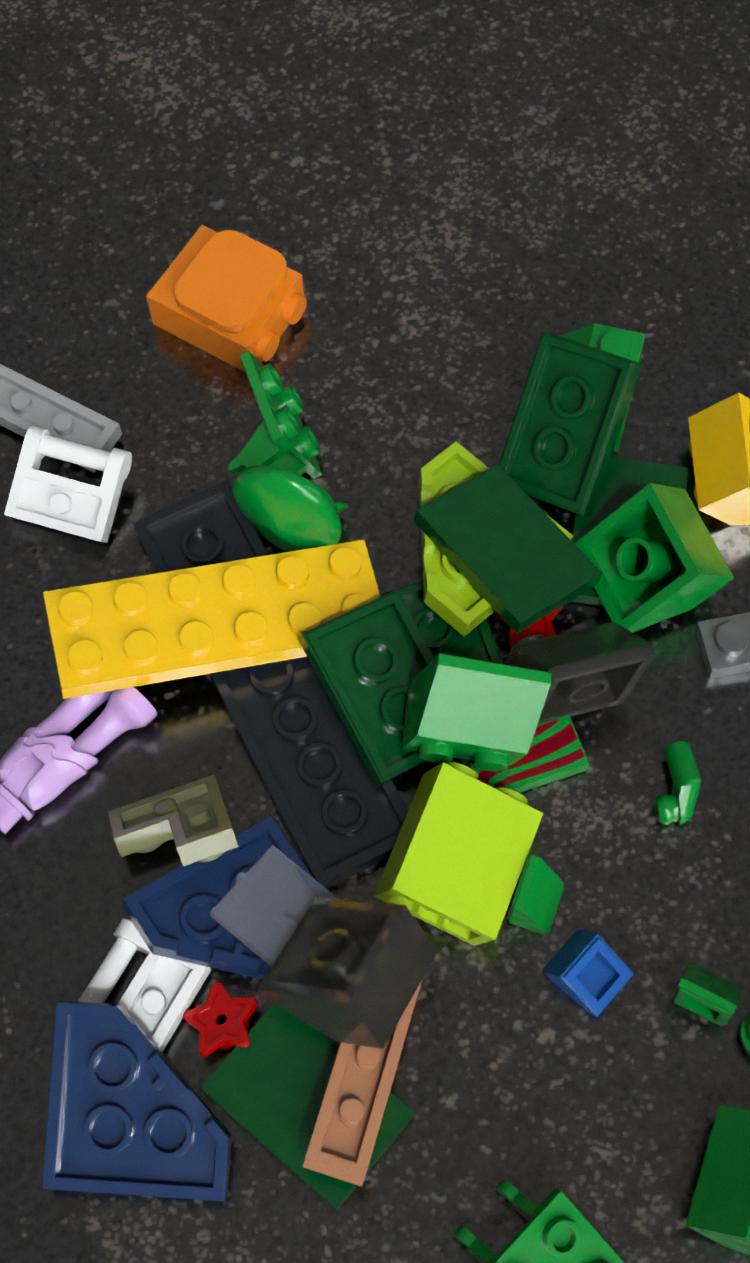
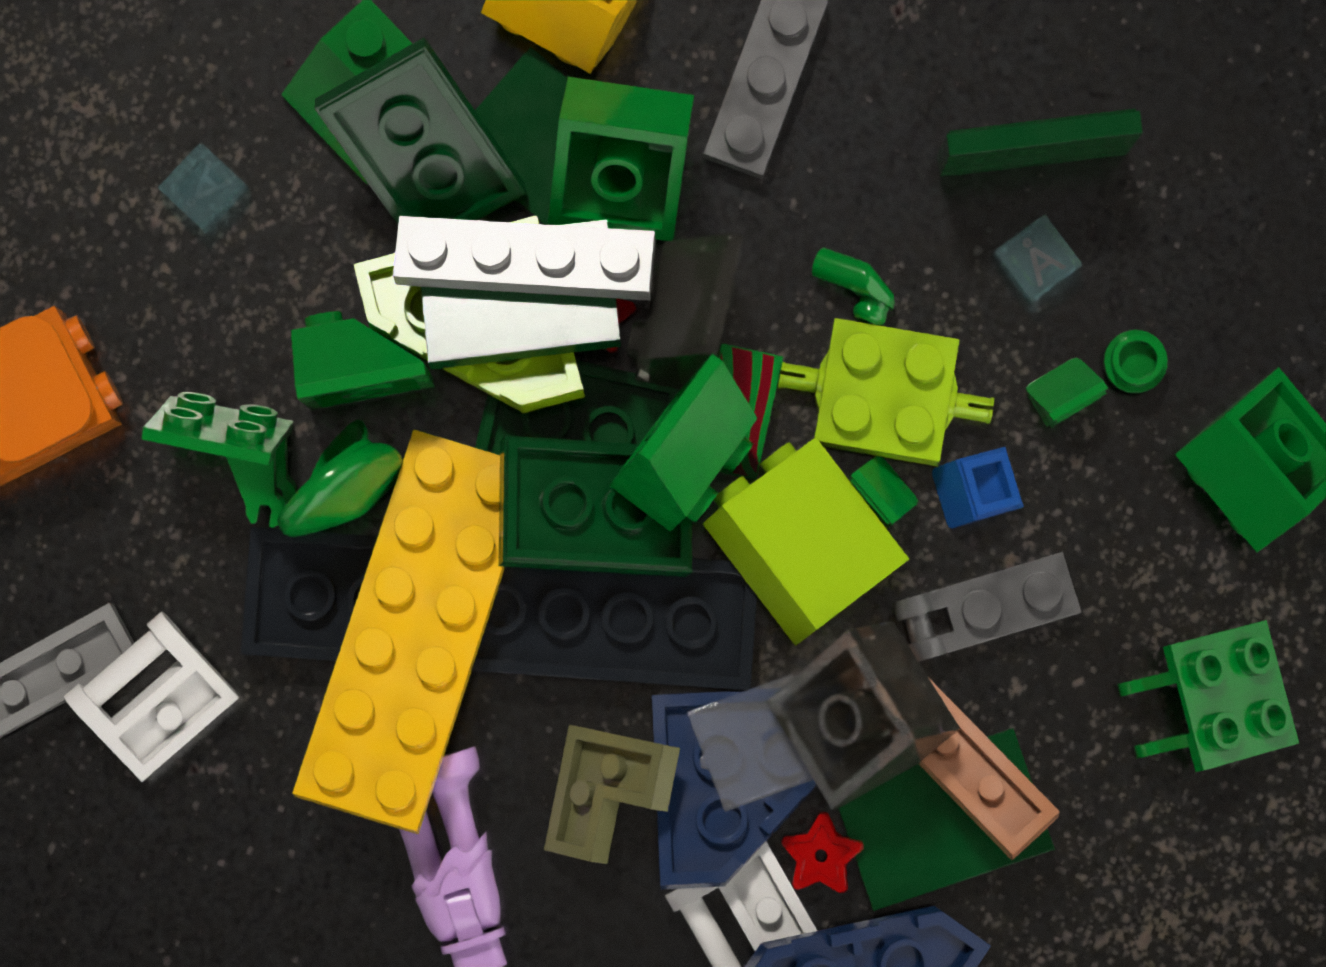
camera: 60 degrees left, 20 degrees up
none -> clear light blue tile [157,142,249,233]
none -> green slope [291,311,435,411]
none -> plate [393,216,656,301]
none -> lime plate [778,318,994,466]
none -> flat silver plate [892,552,1082,663]

